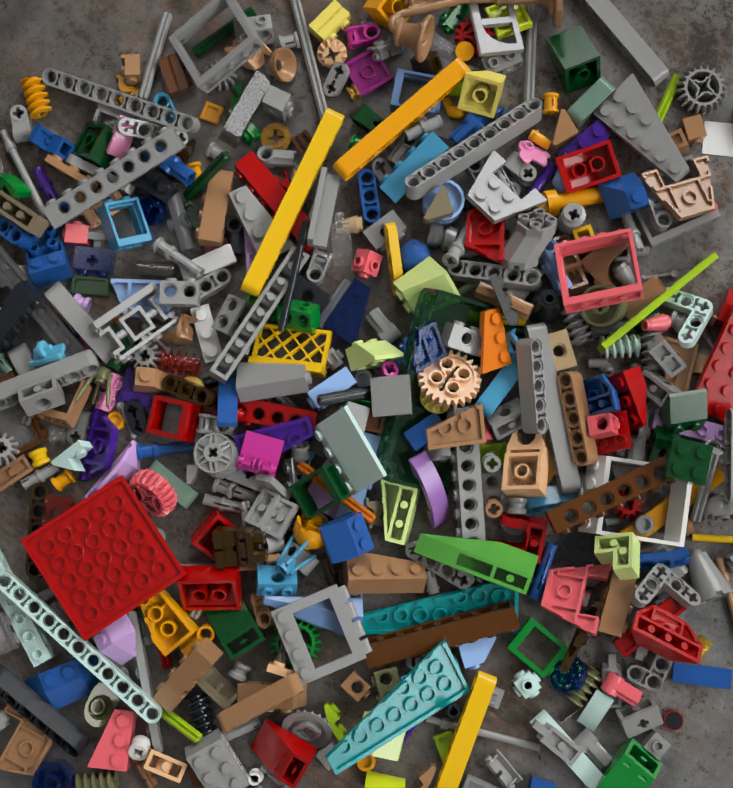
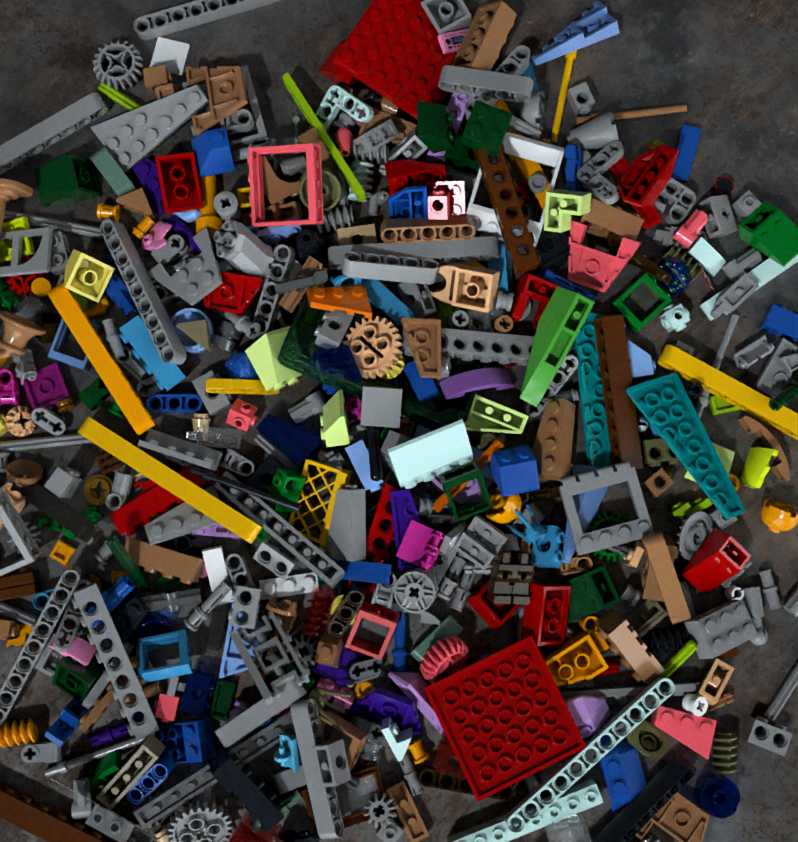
camera: 85 degrees left, 0 degrees up
yellow wheel [28,447,51,469] -> none

